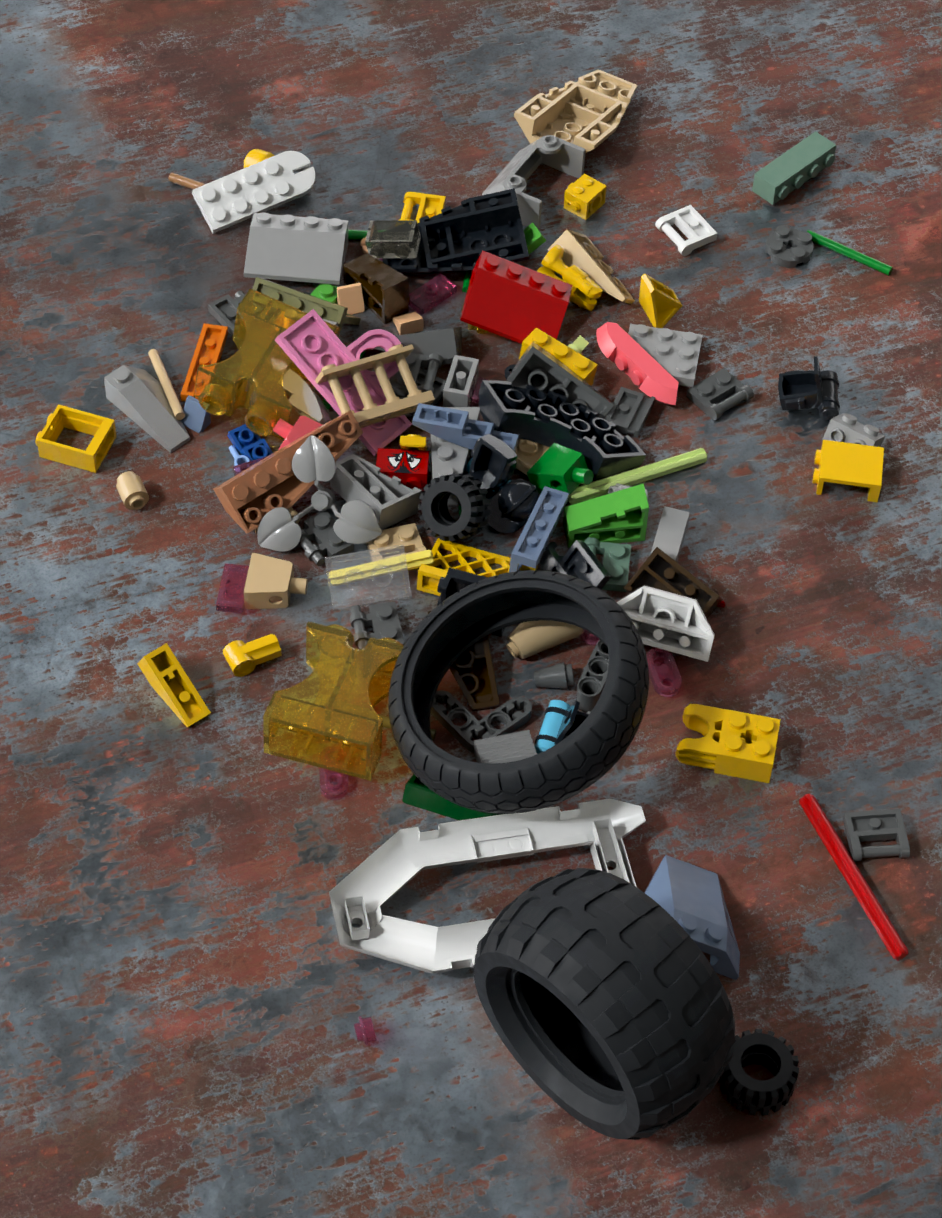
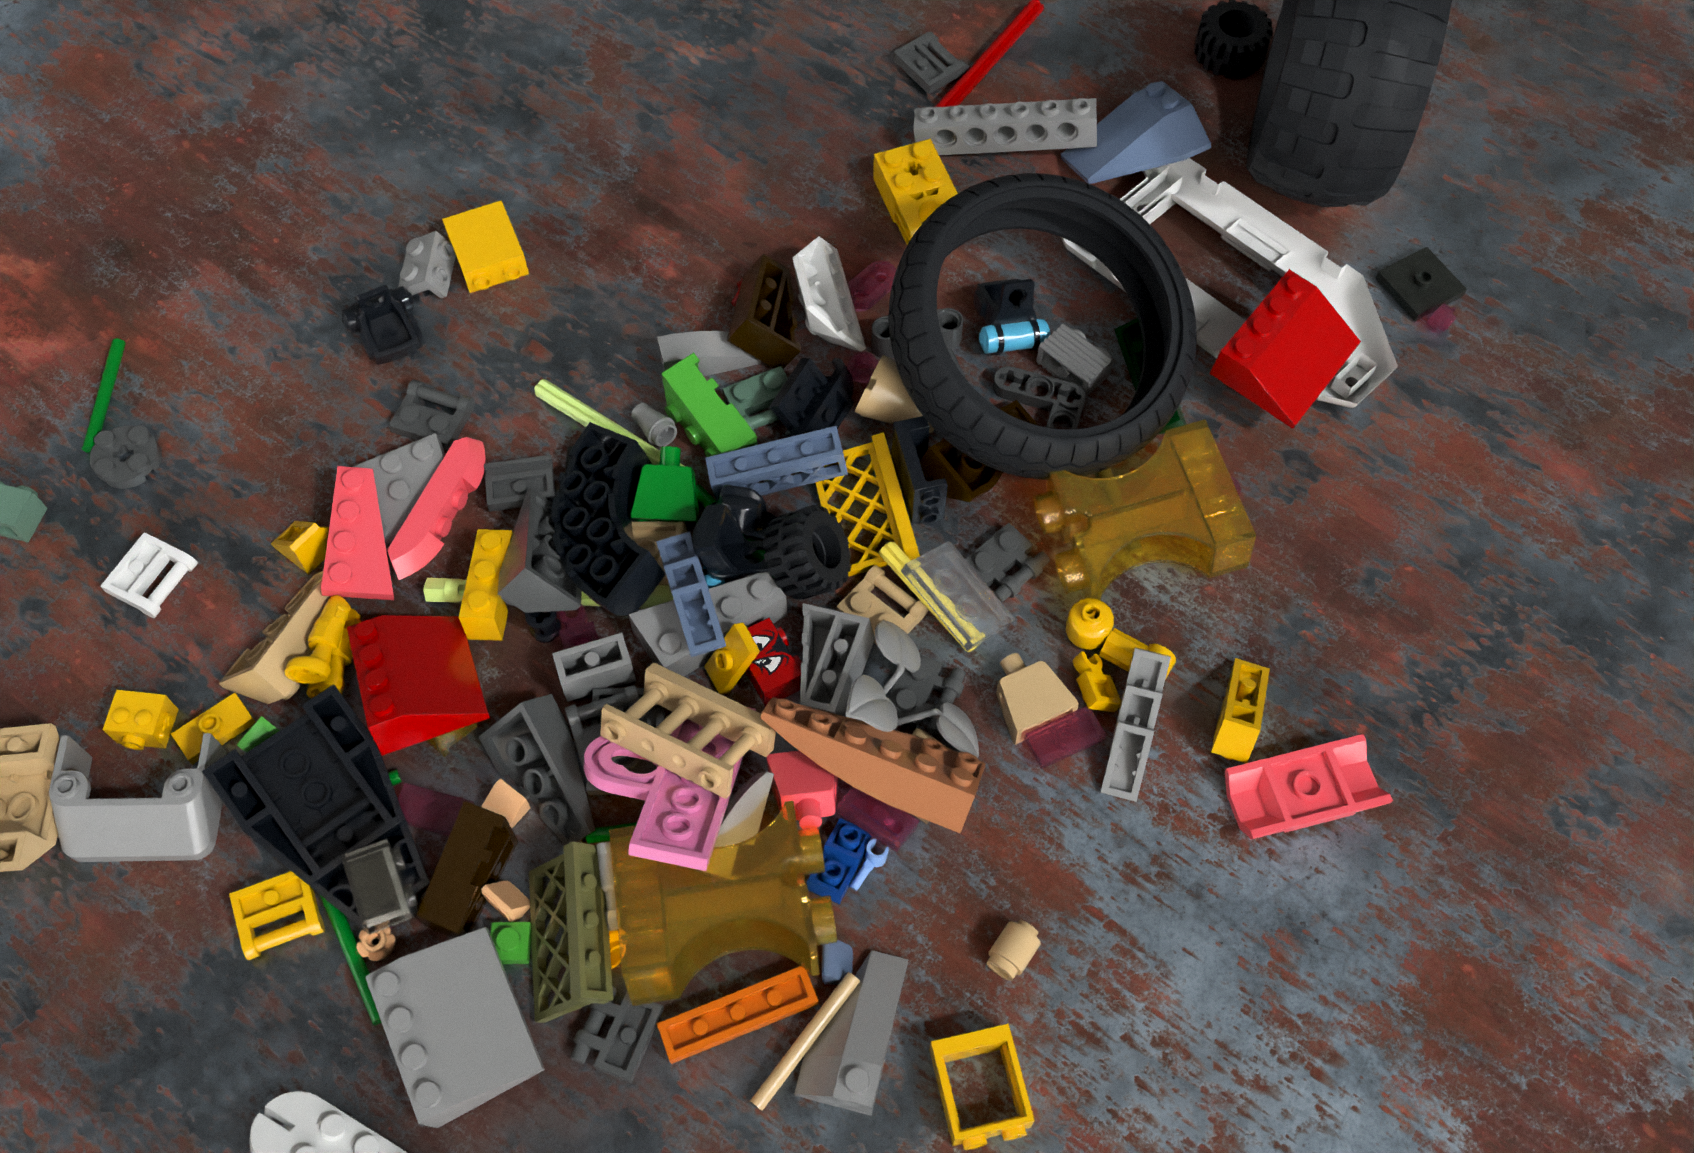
camera: 120 degrees left, 10 degrees up
none -> yellow plate [171,693,256,765]
none -> coral wing [321,466,394,600]
none -> light grey brick [913,98,1097,155]
none -> yellow head [1066,598,1114,650]
none -> yellow plate [1073,651,1121,713]
none -> light grey slope [1100,647,1171,802]
none -> red slope [1209,269,1361,429]
none -> coral piece [1225,734,1393,840]
none -> pearl dark grey plate [1375,247,1467,321]

